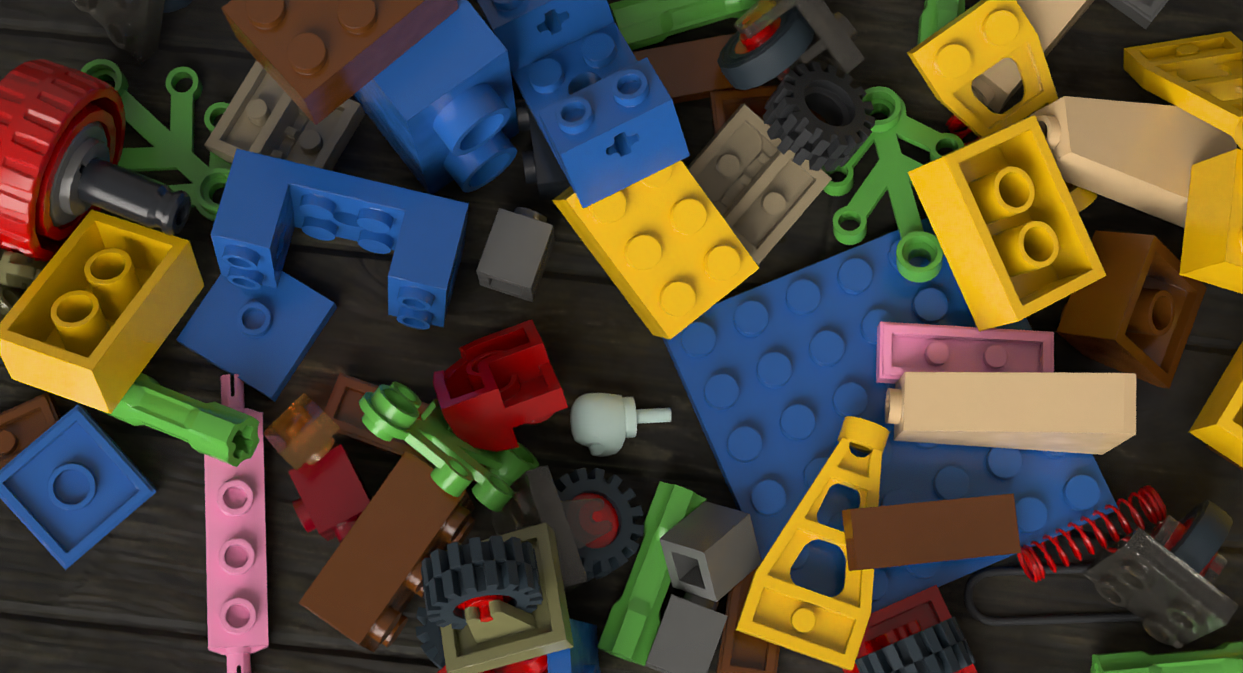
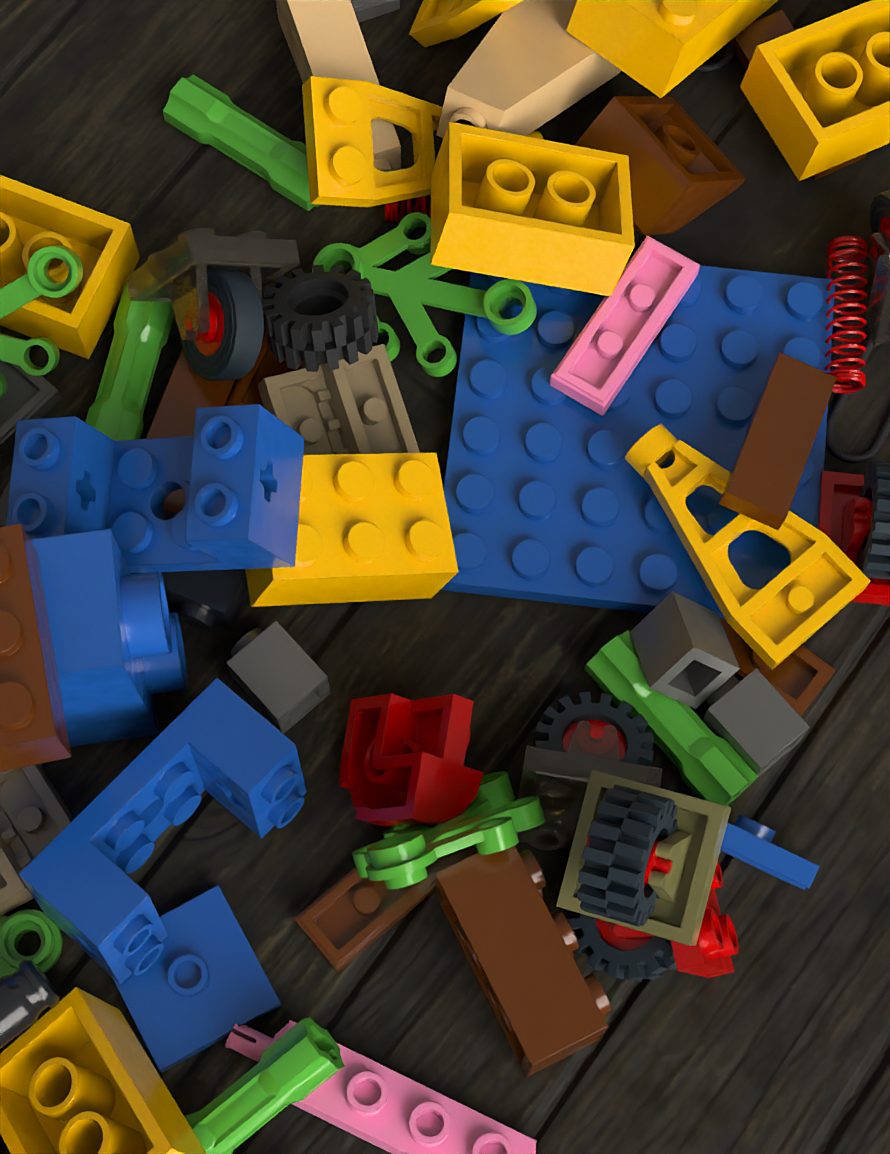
camera: 60 degrees left, 5 degrees down
clear orange plate [263,393,340,471] -> none
dark red brick [288,444,372,543] -> none
light aqua piece [570,393,671,457] -> none
tan slope [885,372,1136,455] -> none

